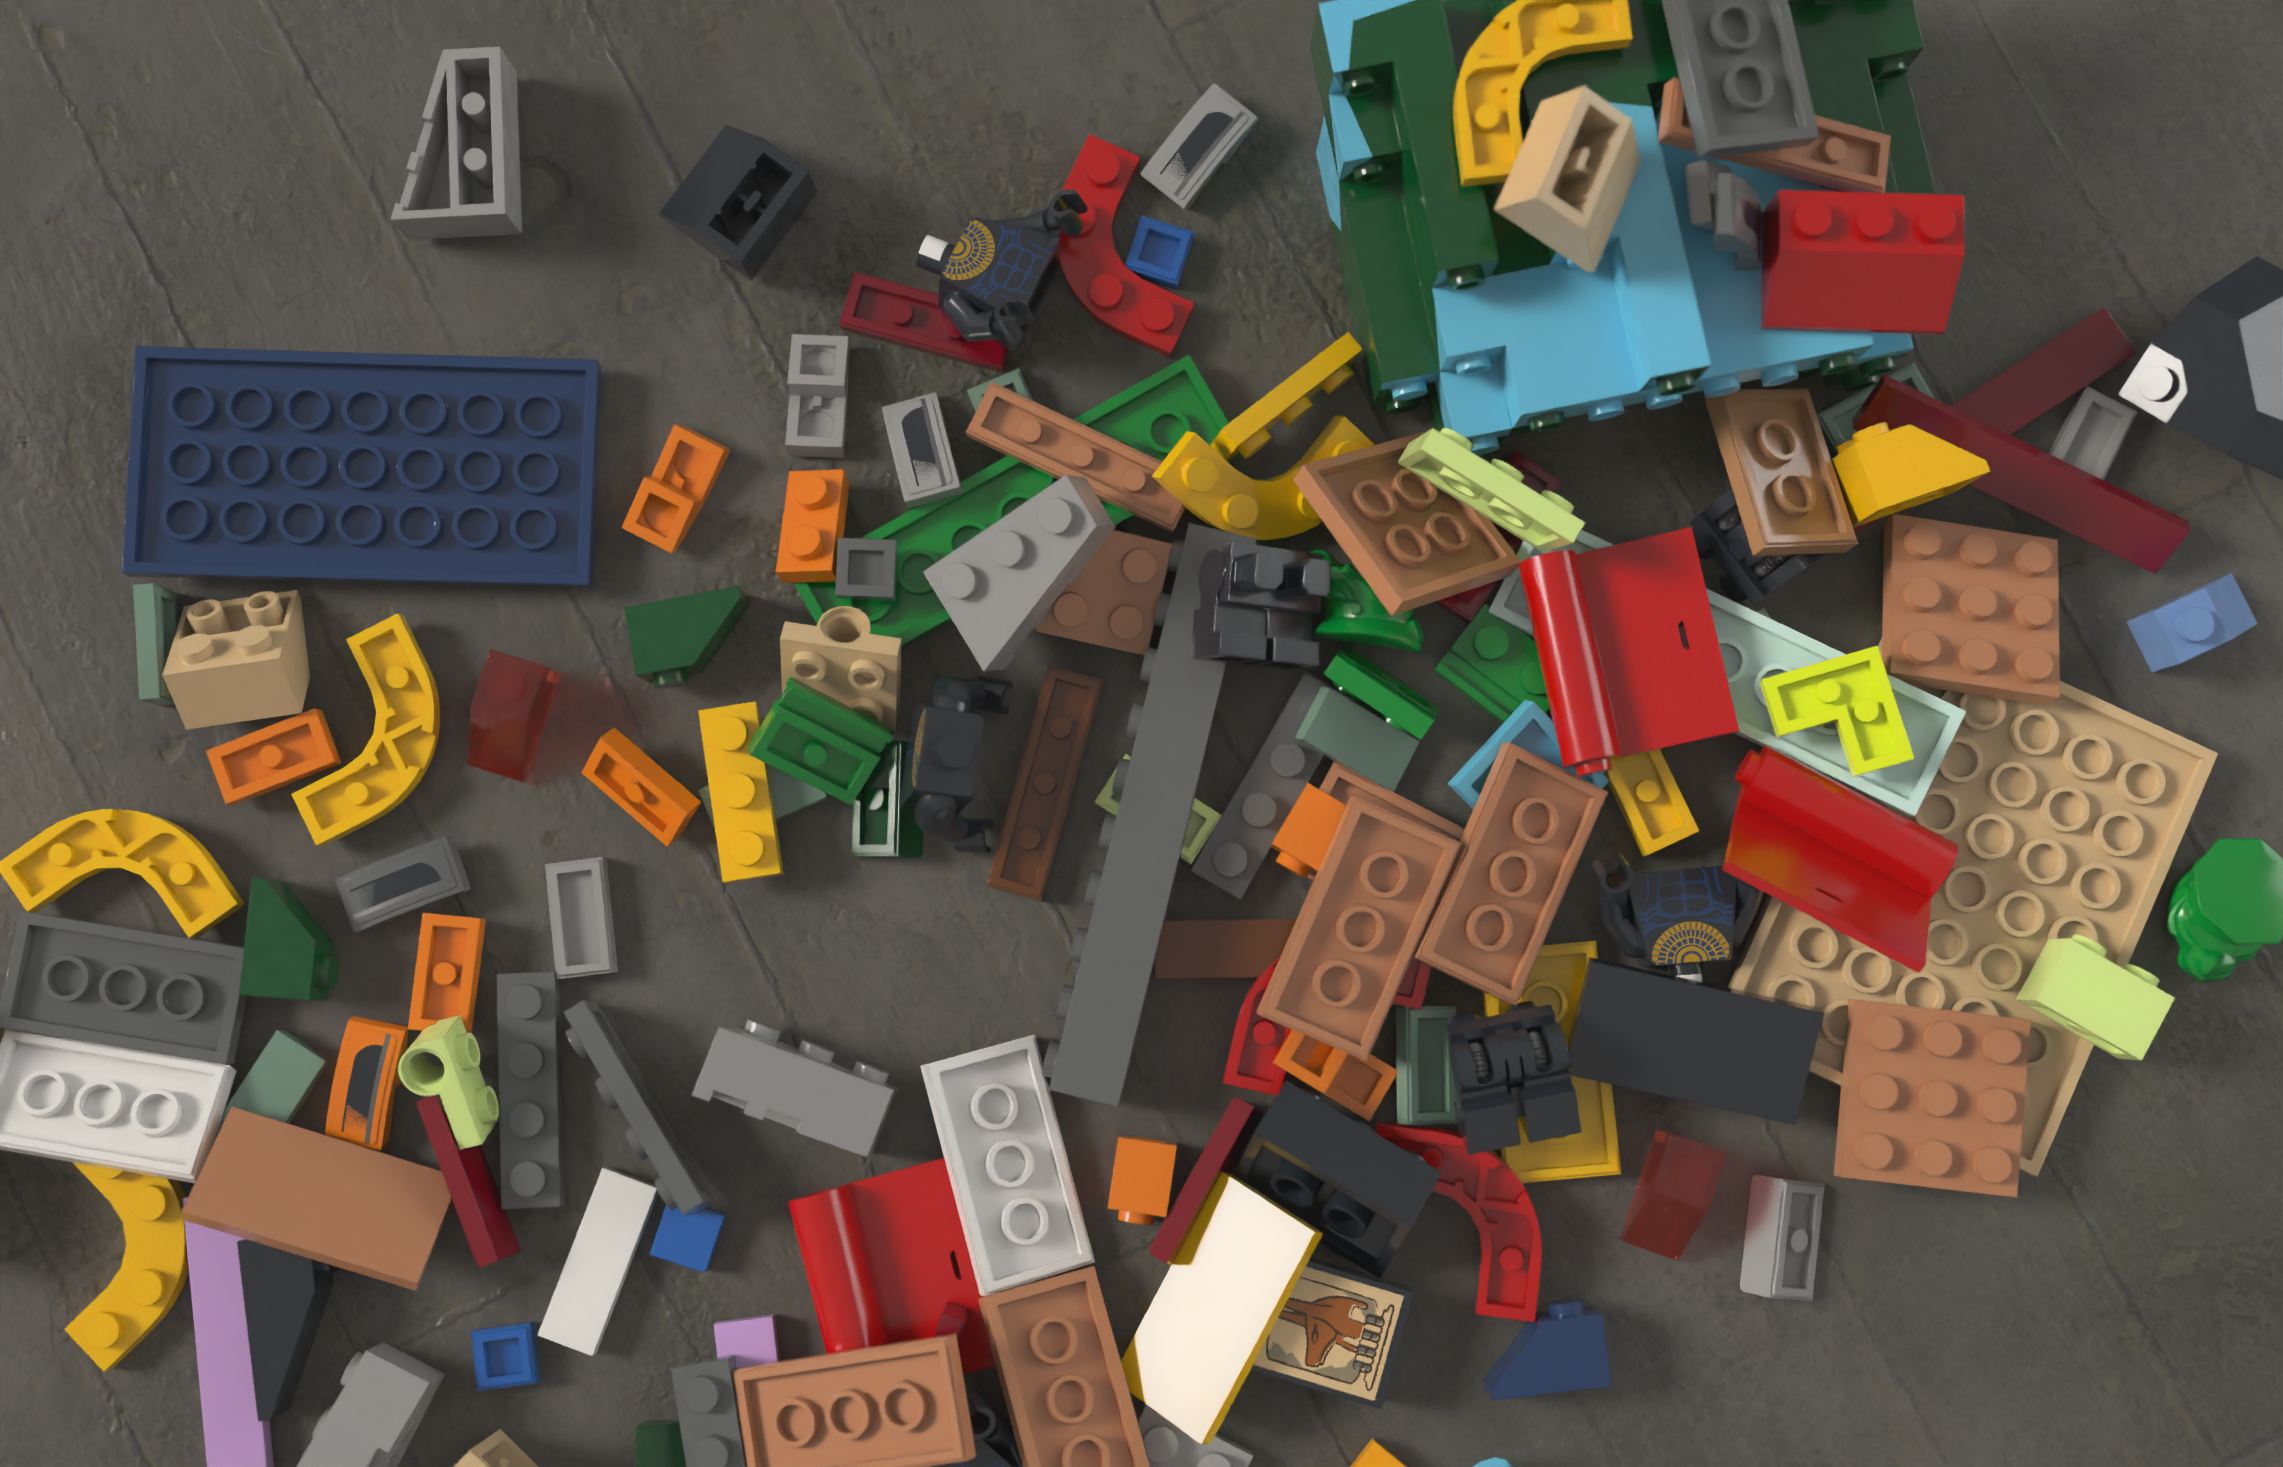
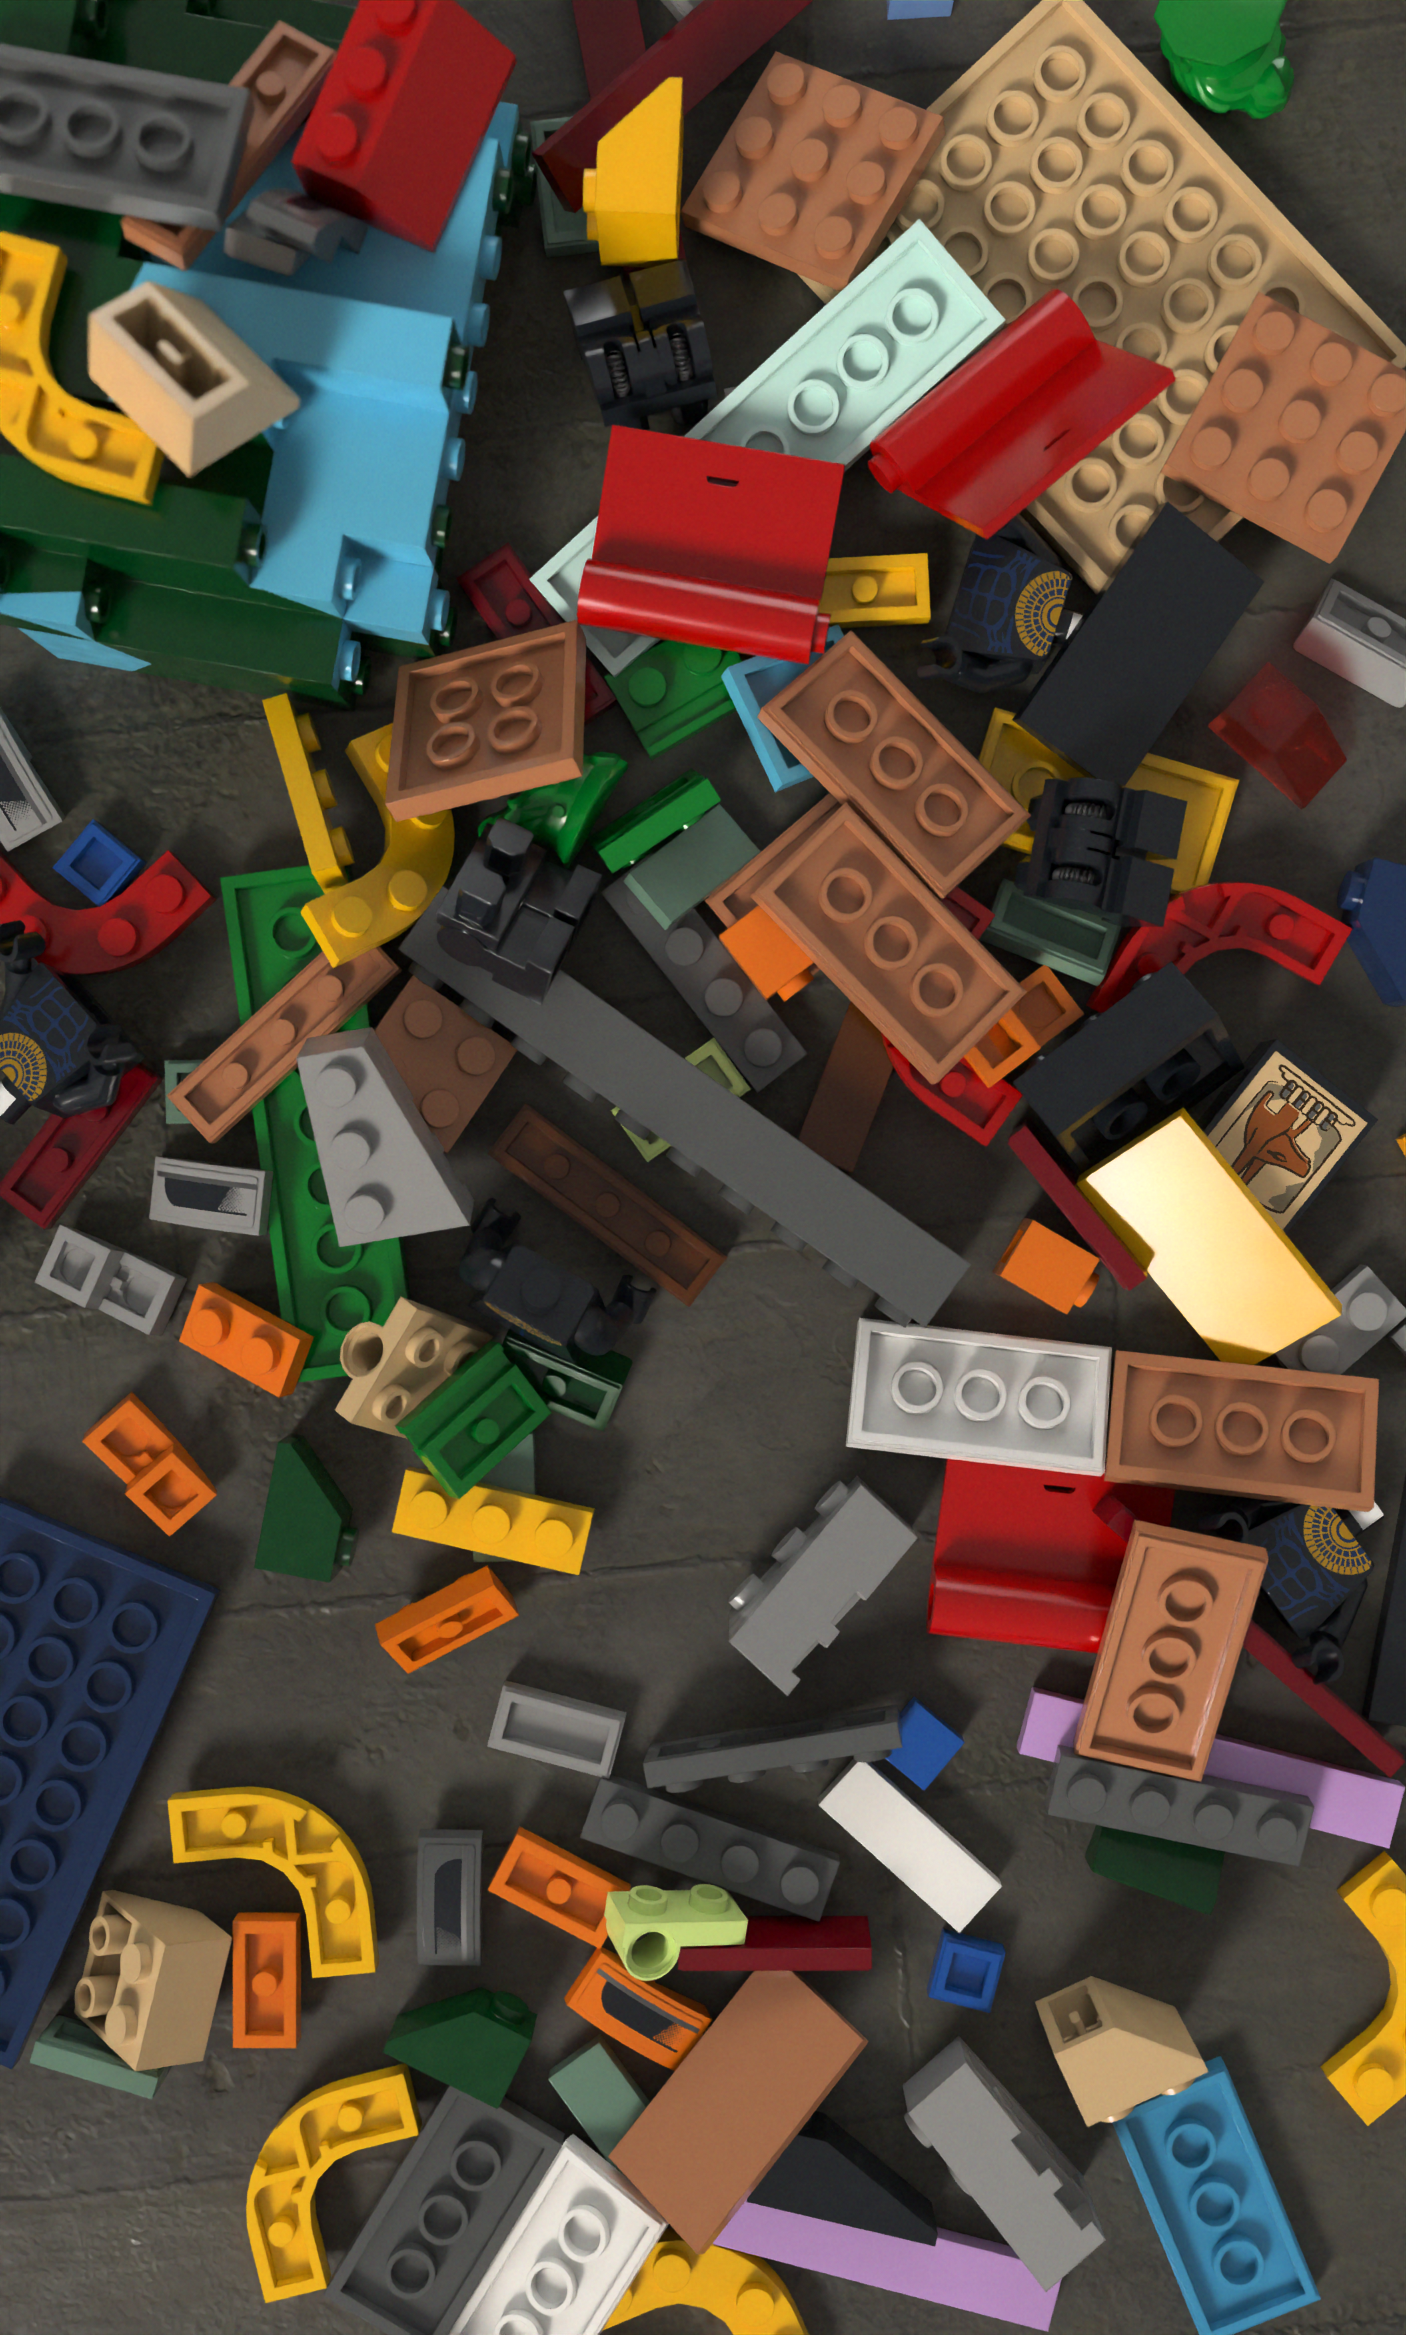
camera: 65 degrees left, 5 degrees up
clear red slope [468,649,561,783] -> none
dark grey plate [835,538,898,601] -> none
yellowish green plate [1397,428,1585,553] -> none
medium nougat tile [1705,389,1858,556] -> none
neon yellow plate [1759,646,1914,777] -> none
yellowish green brick [2016,934,2175,1060] -> none

